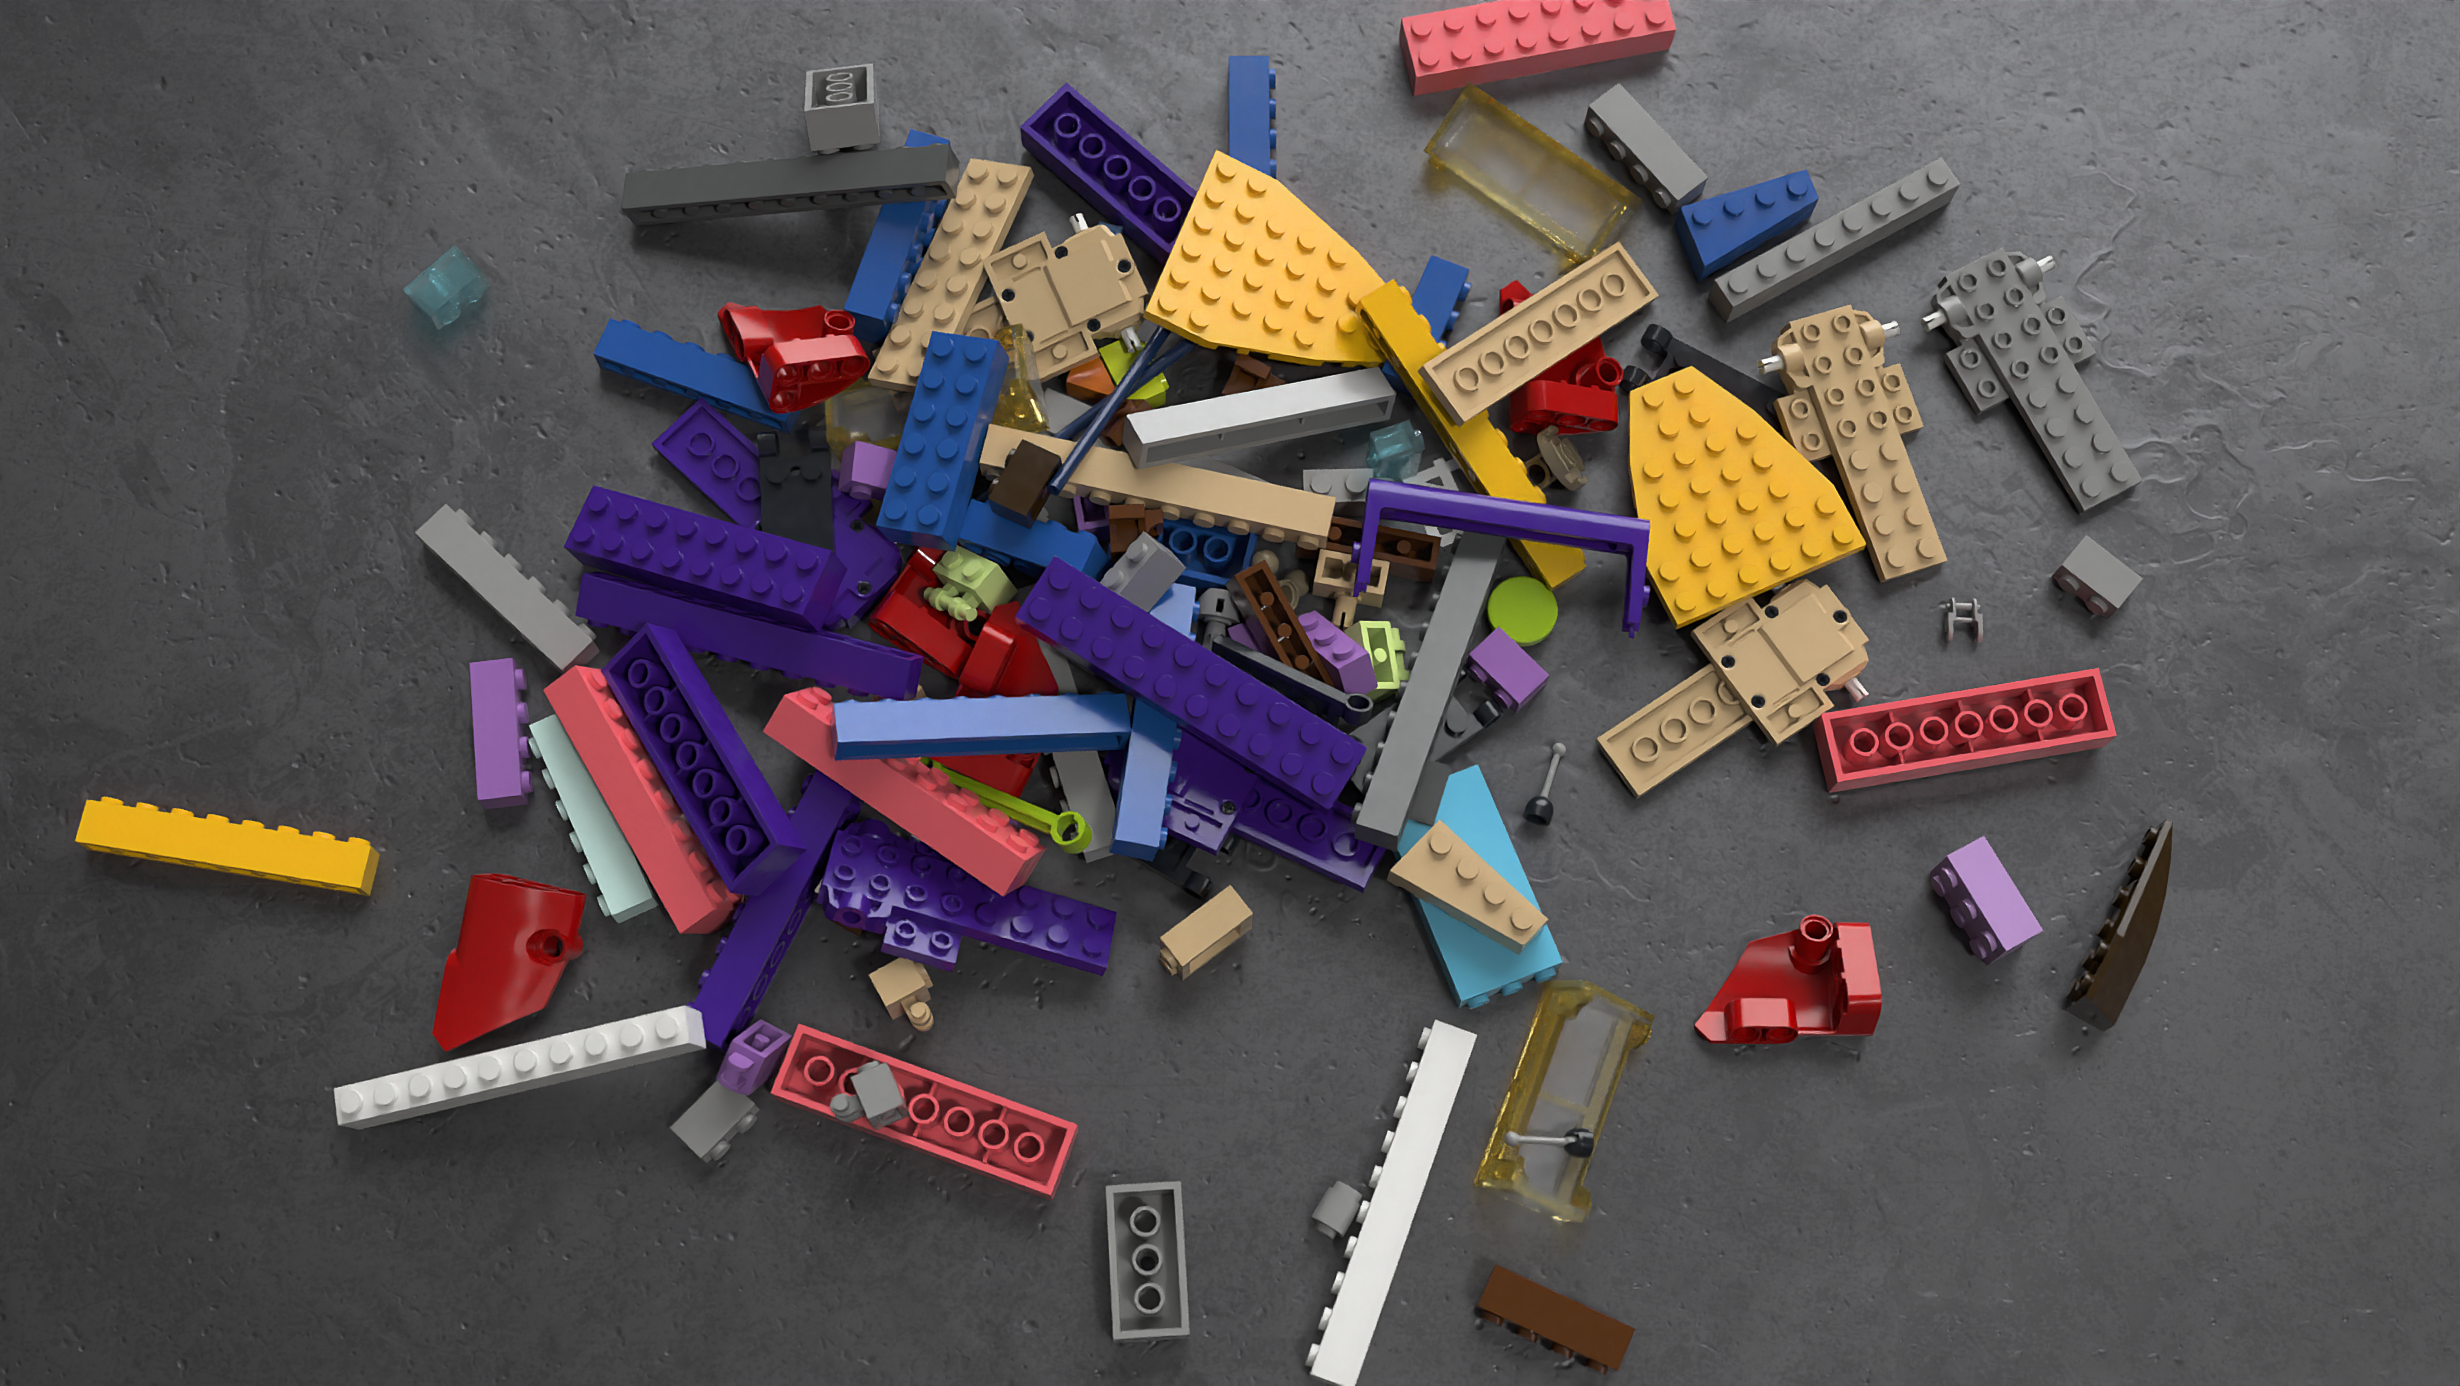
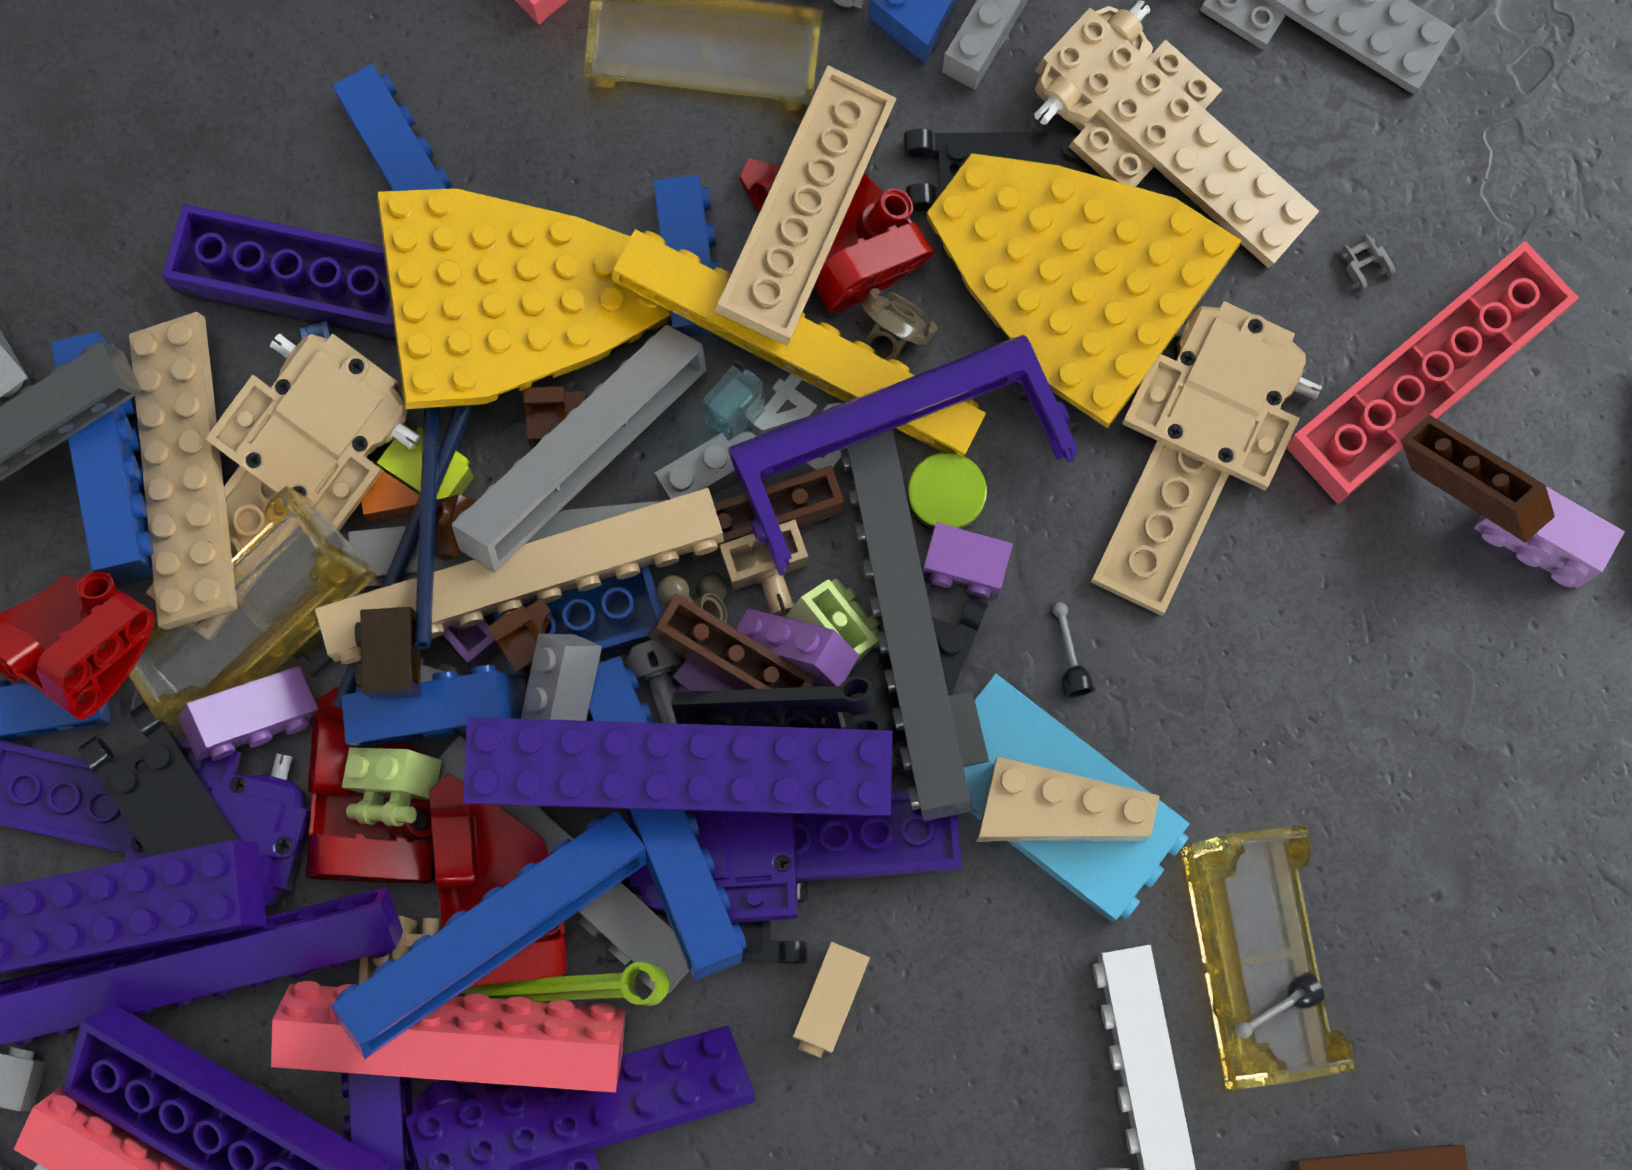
camera: 30 degrees left, 5 degrees up
blue brick [876,331,1010,552] -> none
red panel [1694,914,1882,1044] -> none
light grey brick [2052,535,2143,619] -> none
none -> reddish brown brick [1401,415,1555,543]

